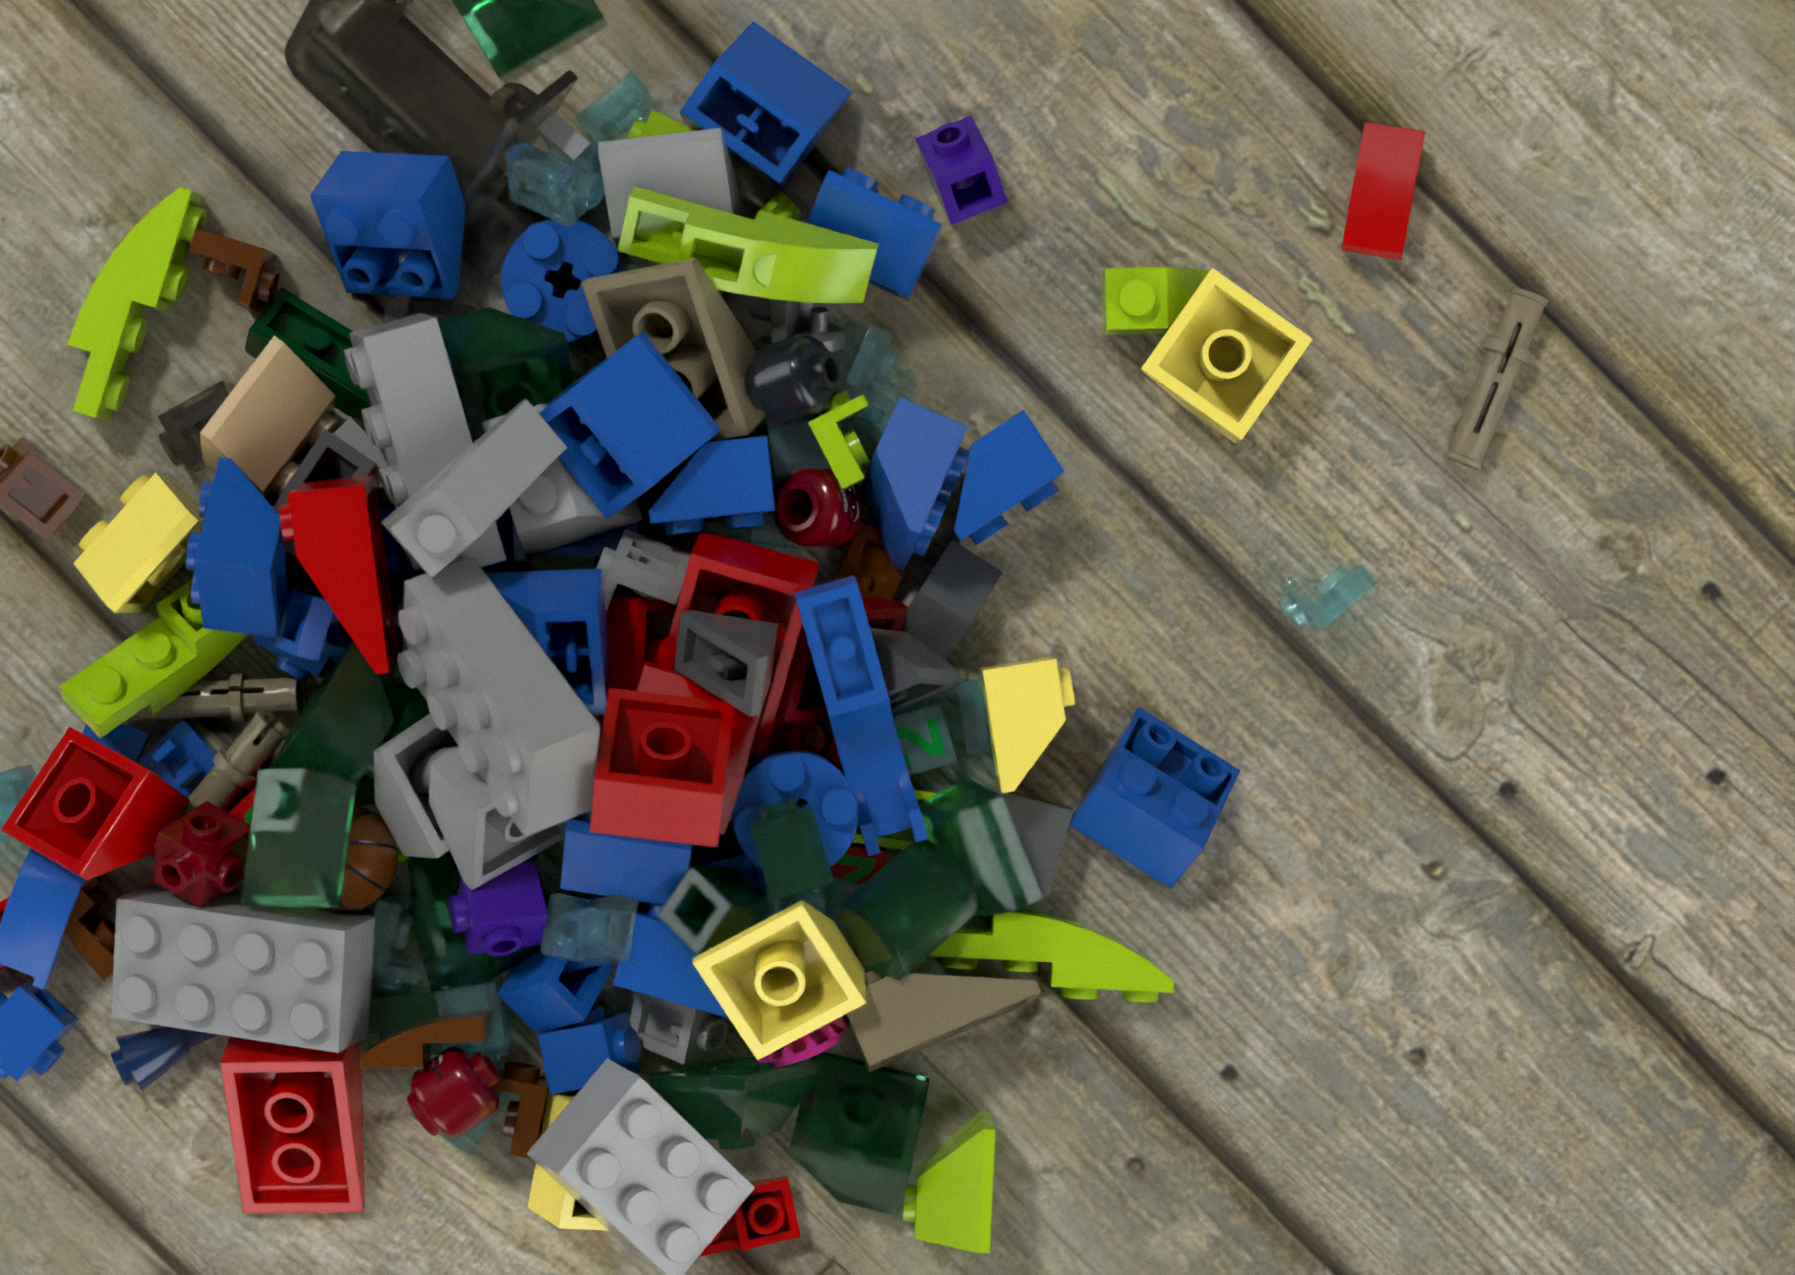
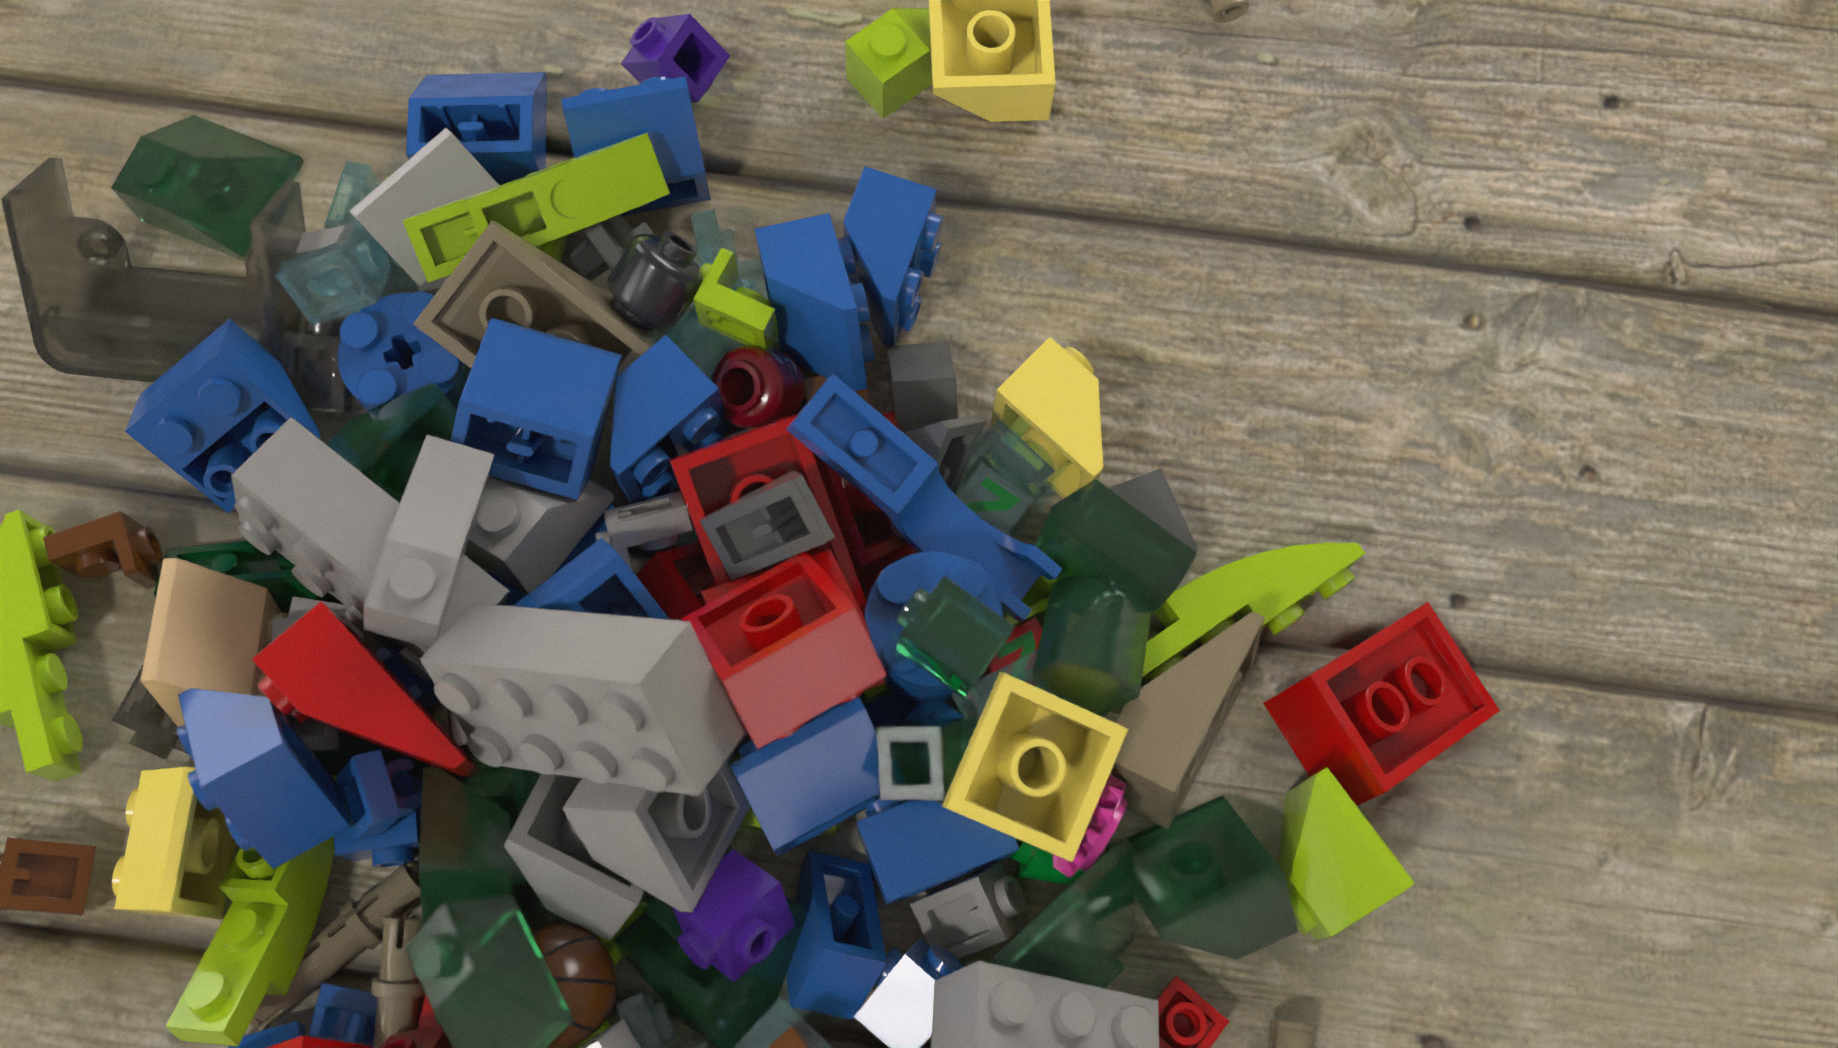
camera: 40 degrees left, 15 degrees down
clear light blue bracket [541,893,638,966] -> none
blue slope [1069,706,1241,889] -> none
clear light blue bracket [1276,564,1377,631] -> none
none -> red slope [1263,602,1500,806]

